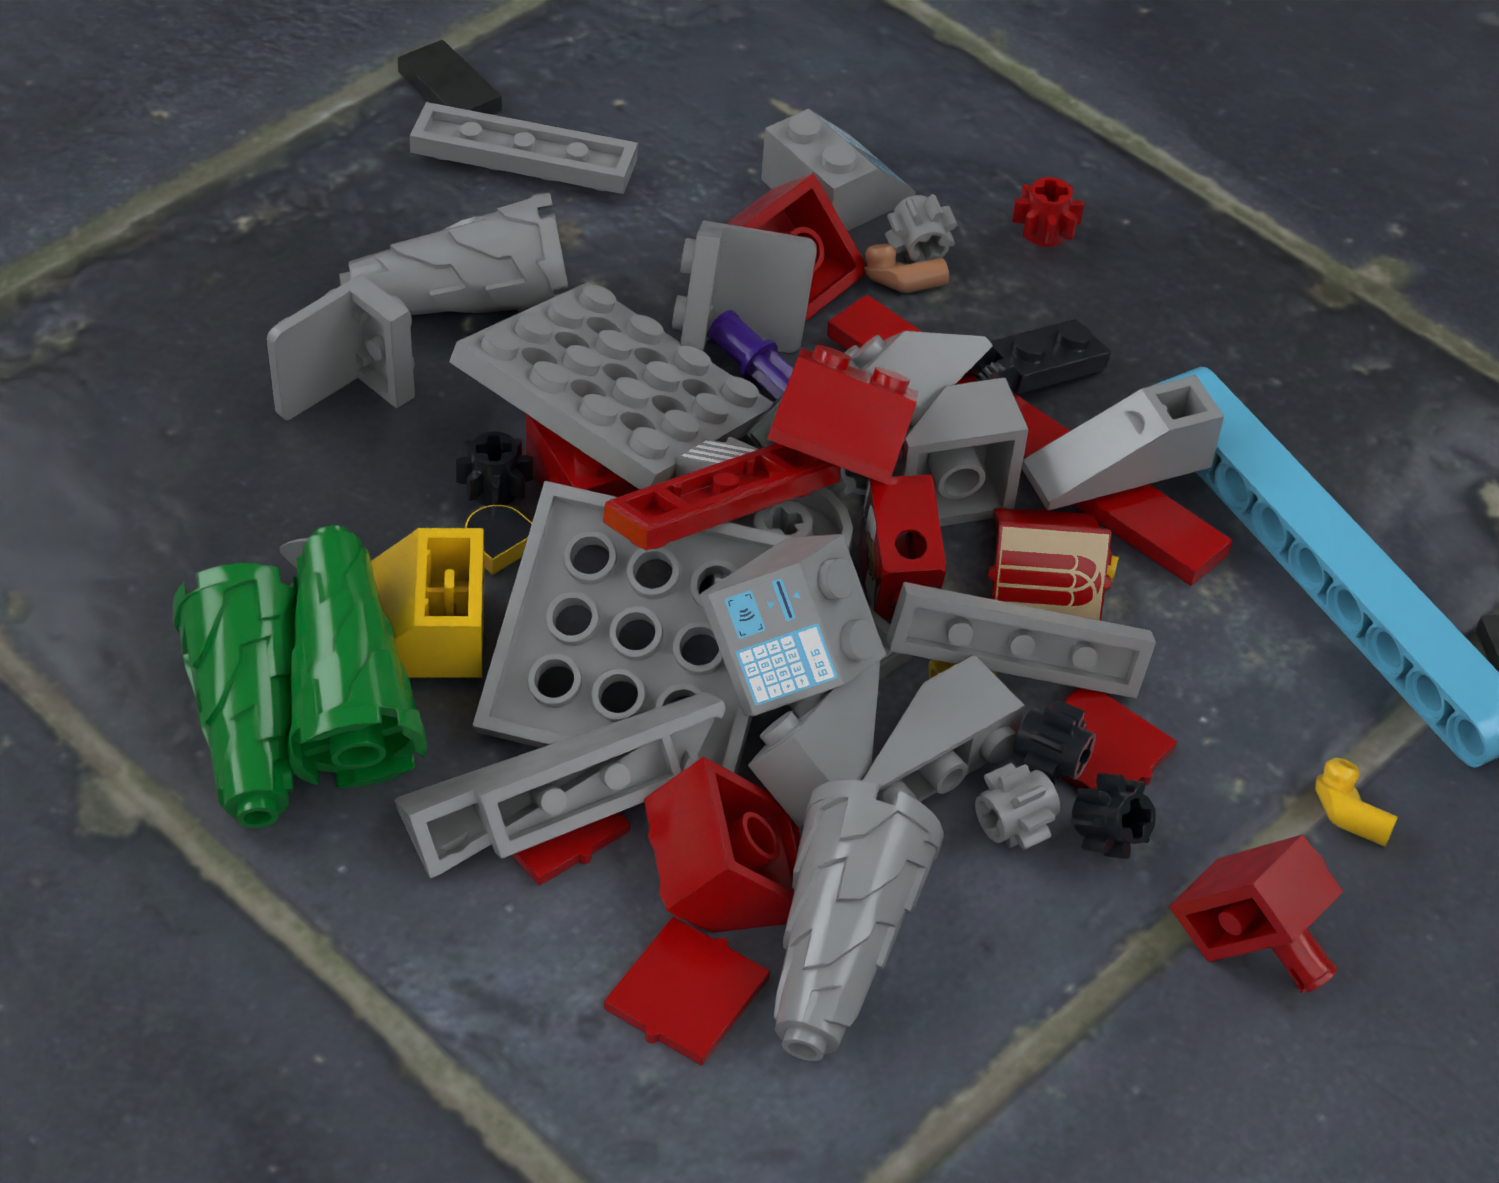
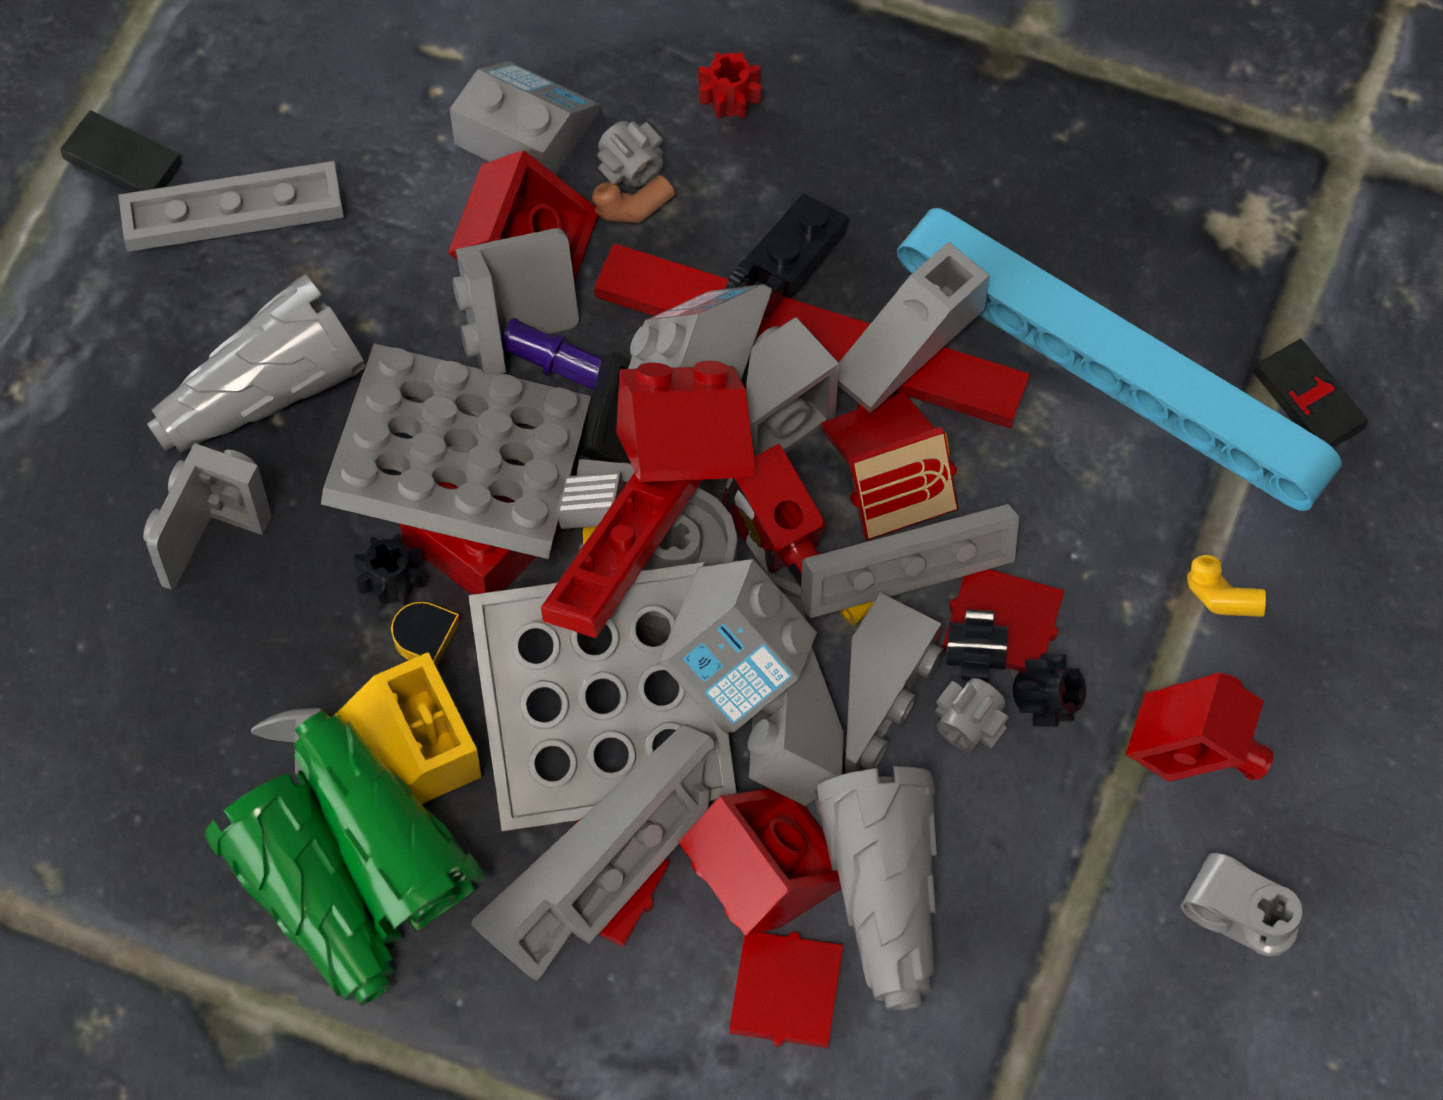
camera: 20 degrees left, 15 degrees up
none -> light grey piece [1181,853,1303,957]

